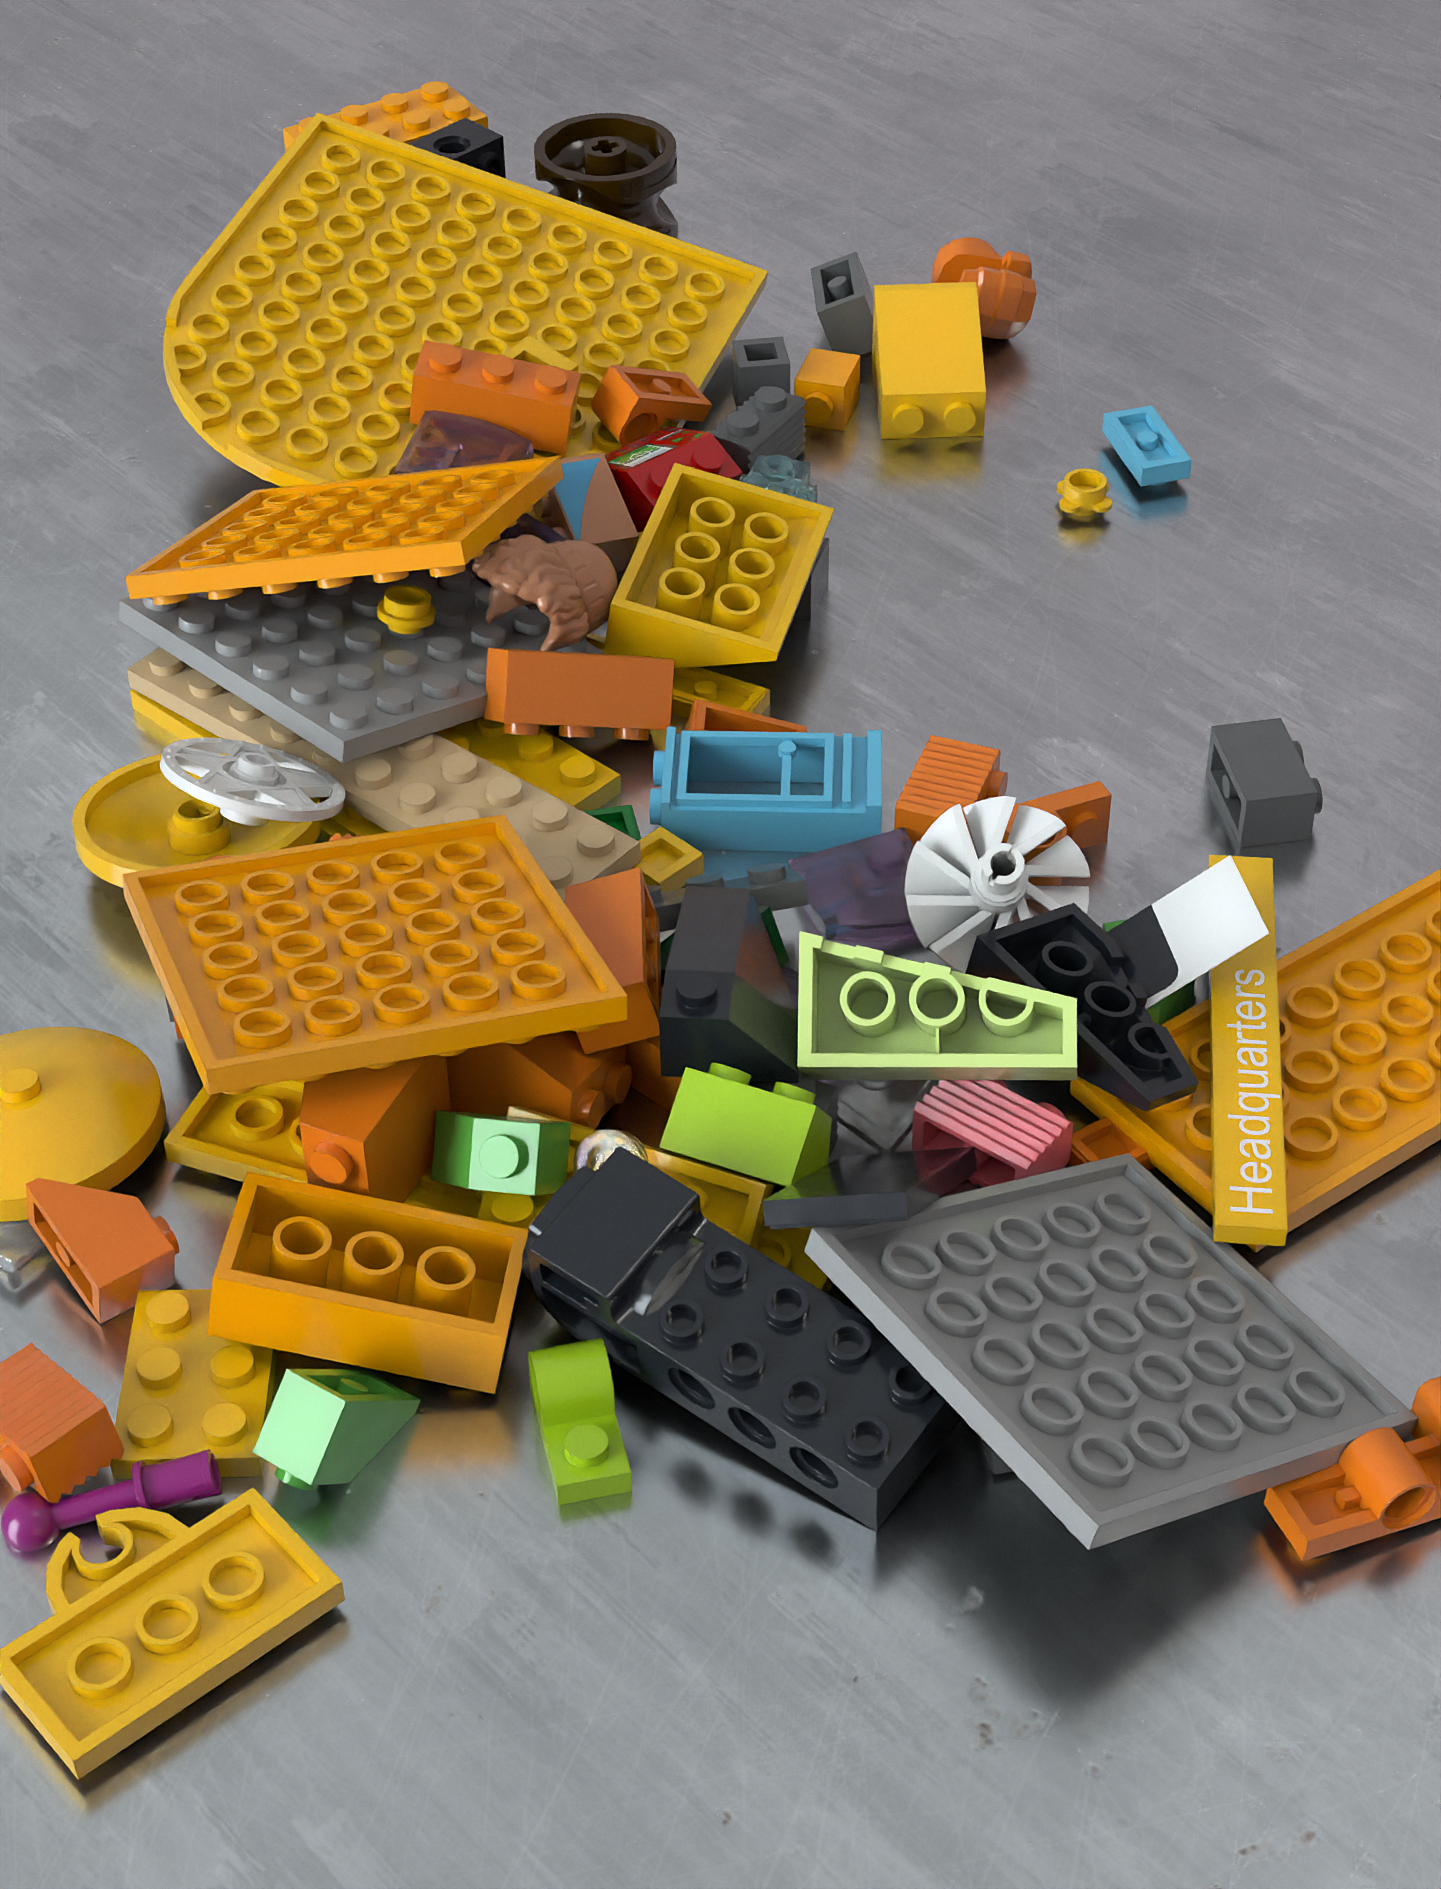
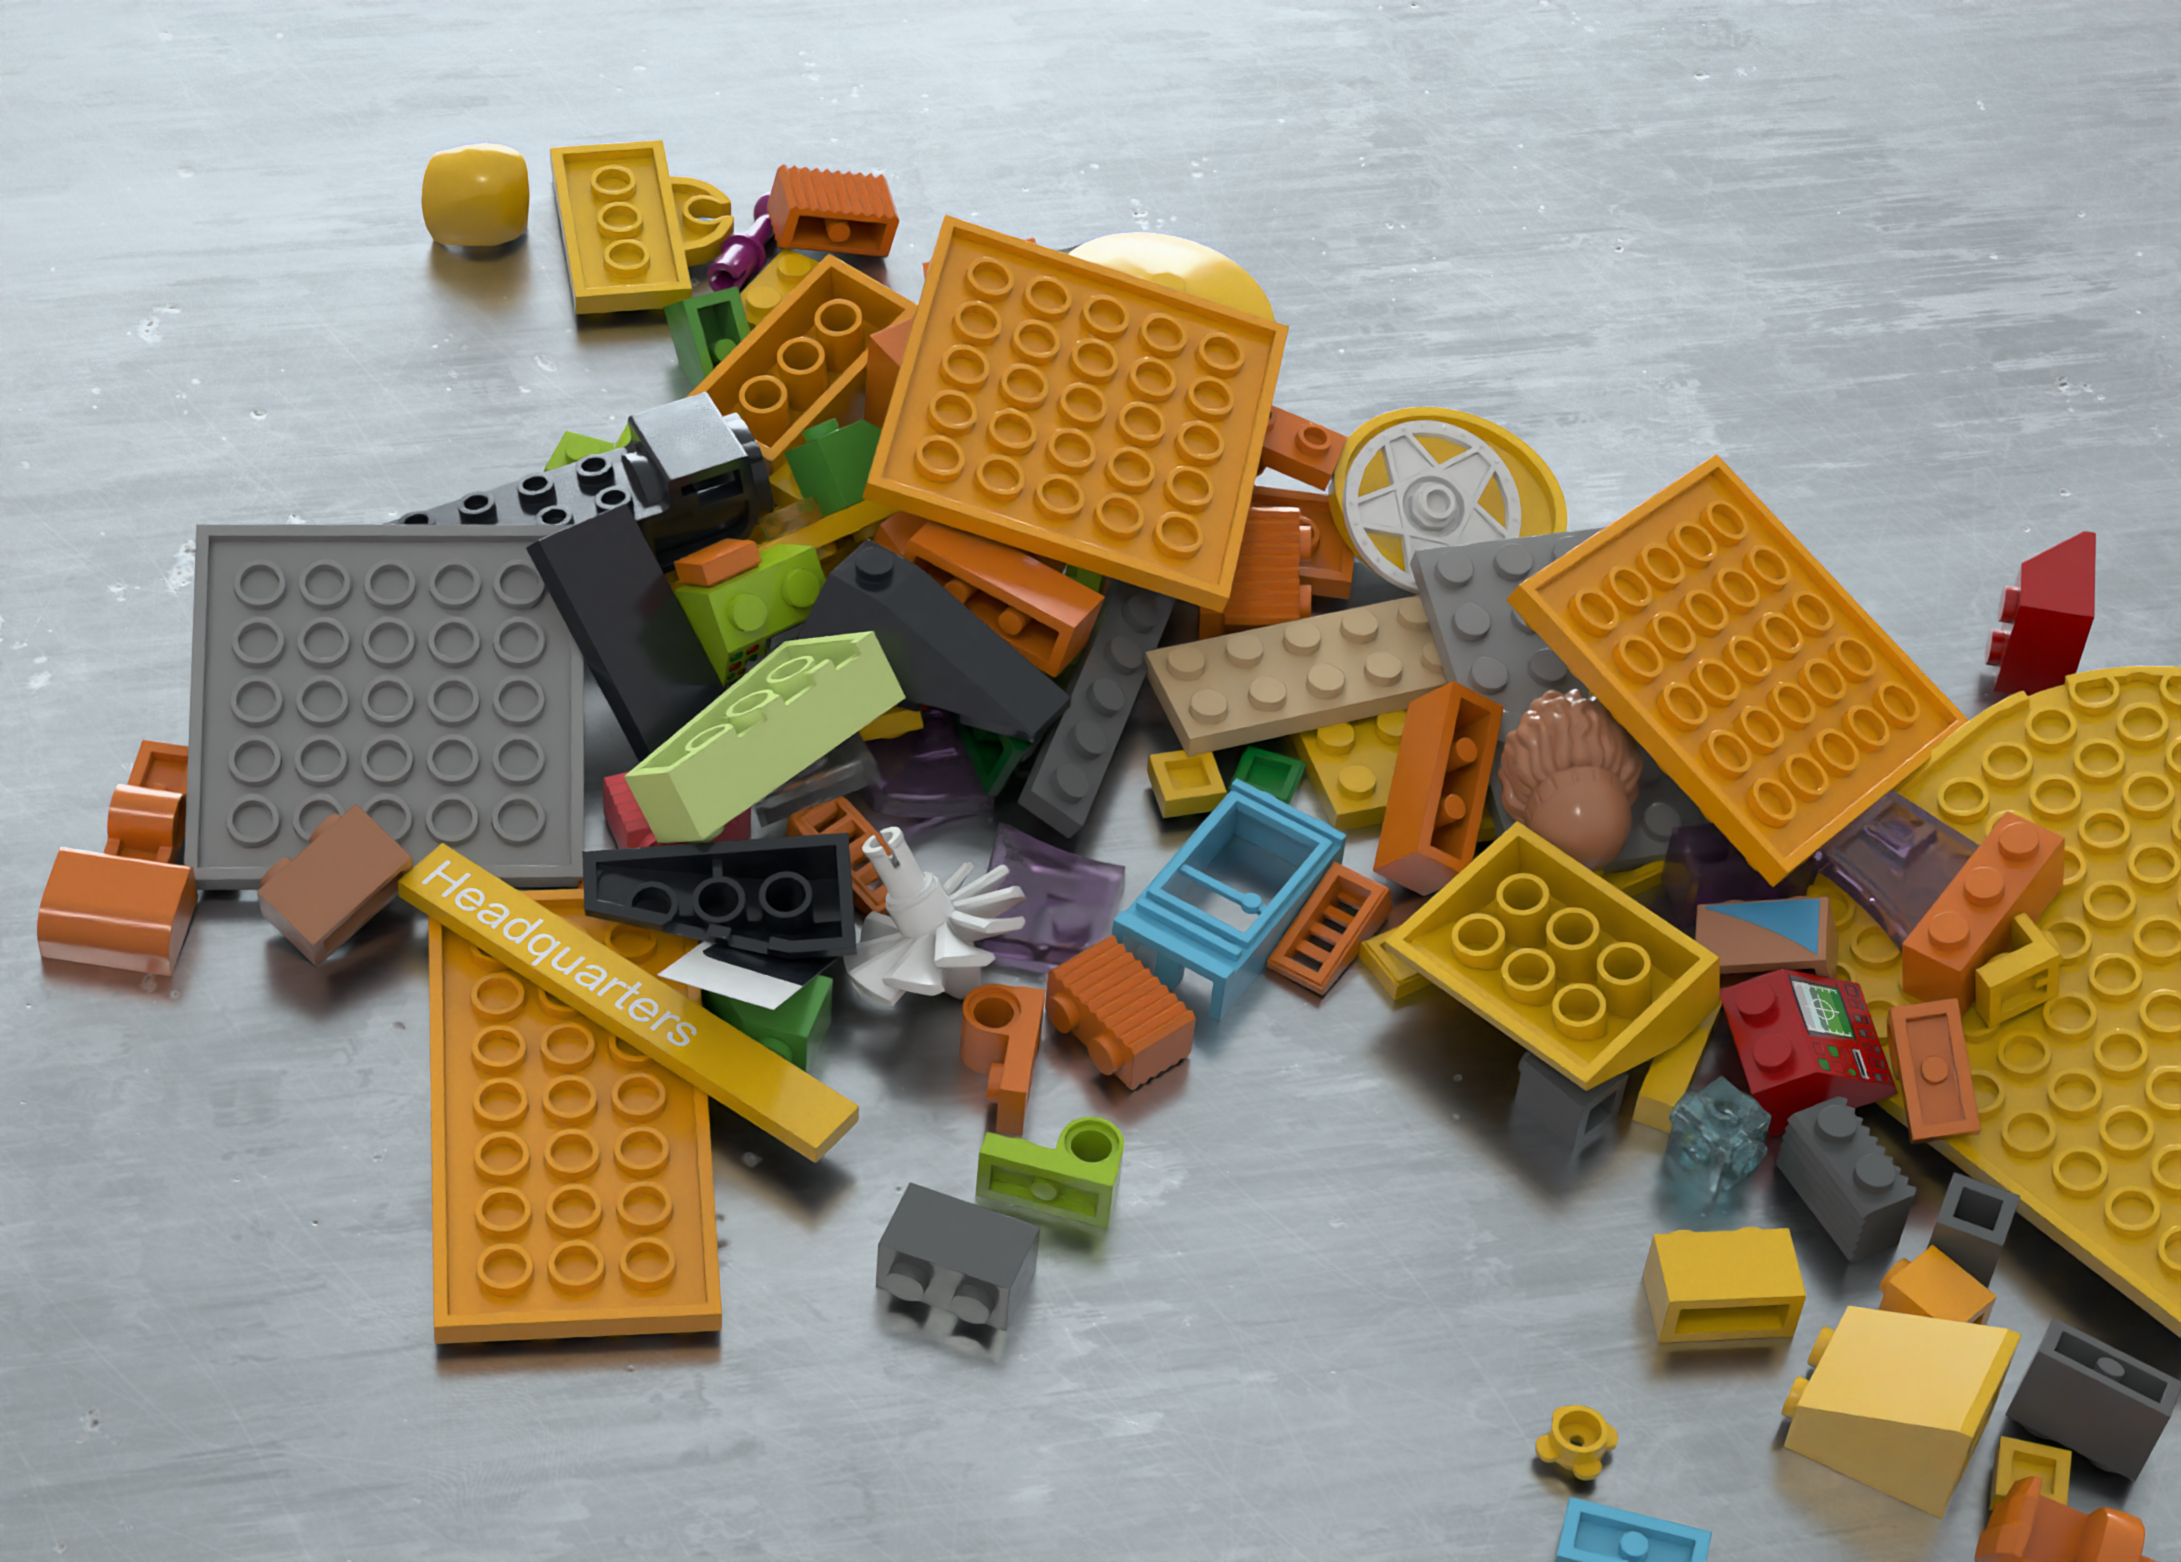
camera: 115 degrees right, 5 degrees up
none -> nougat brick [257,804,413,967]
none -> yellow piece [421,143,530,246]
none -> orange tile [673,538,762,587]
none -> lime plate [975,1116,1124,1229]
none -> yellow brick [1642,1227,1806,1343]
none -> red slope [1985,531,2096,696]

